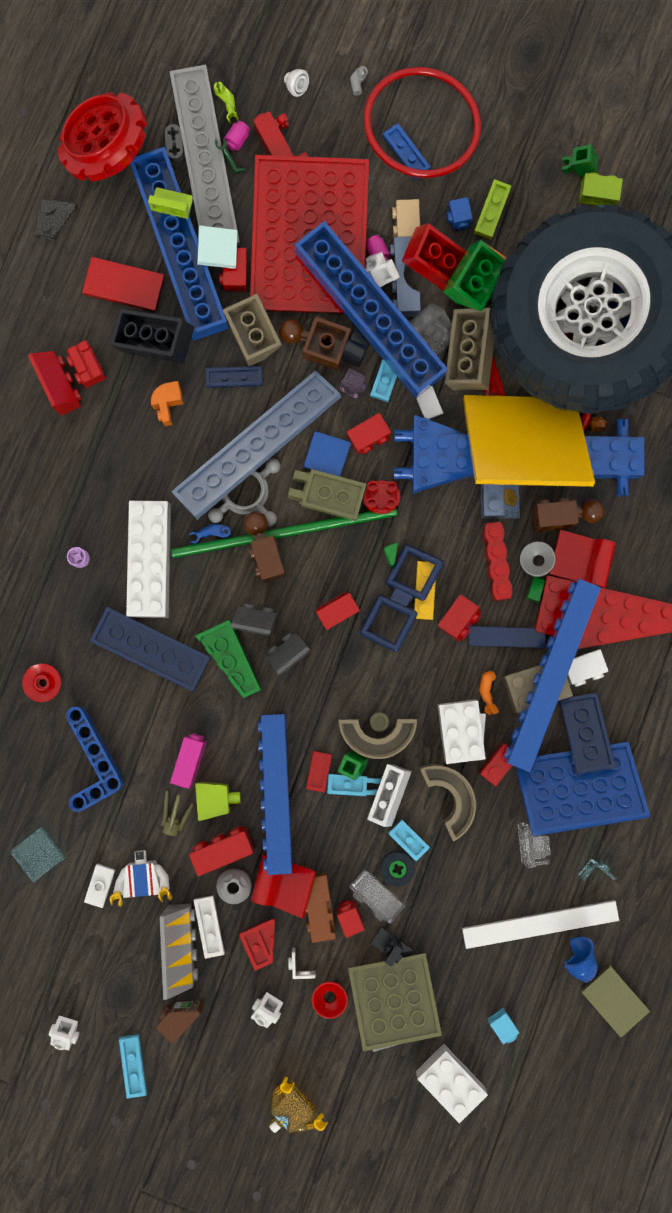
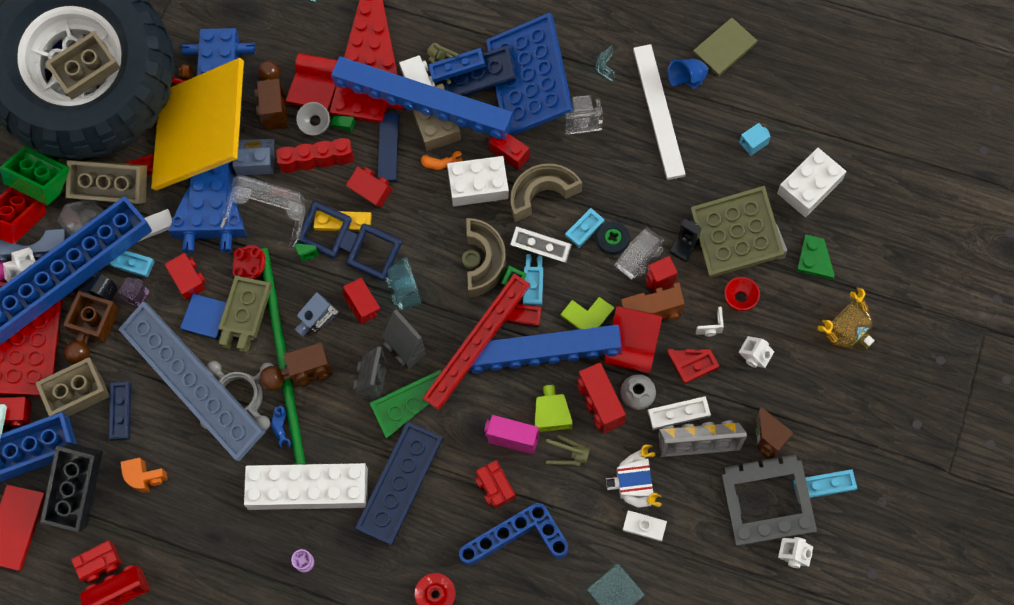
camera: 85 degrees left, 15 degrees down
none -> dark tan brick [45,31,121,100]
none -> clear windscreen [220,175,306,248]
none -> sand blue torso [295,292,339,337]
none -> clear light blue slope [385,257,422,311]
none -> red tile [422,274,531,410]
none -> olive plant [427,43,458,84]
none -> blue plate [429,48,486,83]
none -> red brick [474,460,516,509]
none -> lime tile [561,297,614,330]
none -> dark grey hinge [722,454,817,547]
none -> green wing [797,234,835,280]

